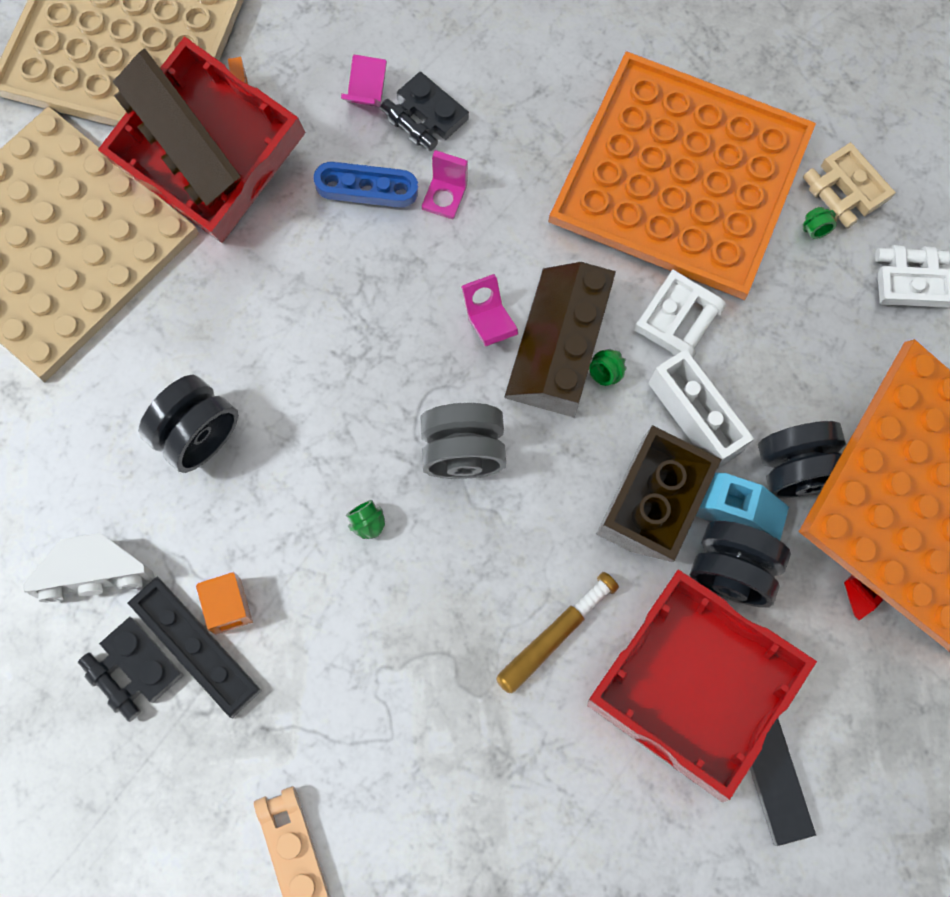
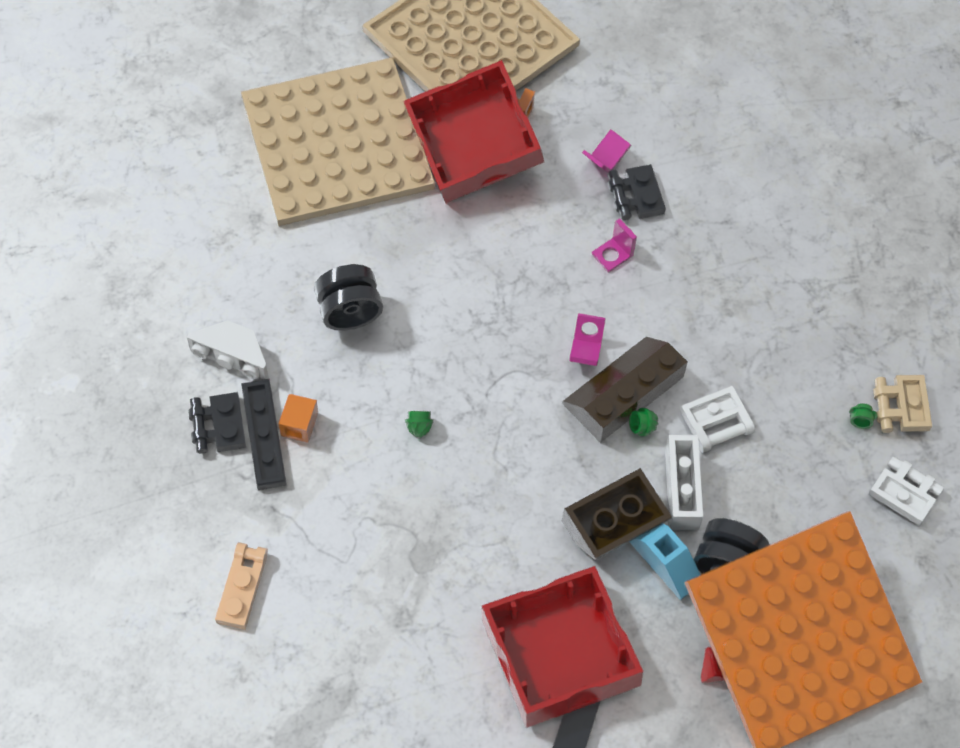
camera: 35 degrees right, 10 degrees down
dark brown slope [113,48,242,208] -> none
blue plate [313,162,418,208] -> none
dark grey wheel [420,403,506,479] -> none
pearl gold piece [496,572,619,693] -> none
orange plate [548,51,816,300] -> none
black wheel [689,520,791,608] -> none

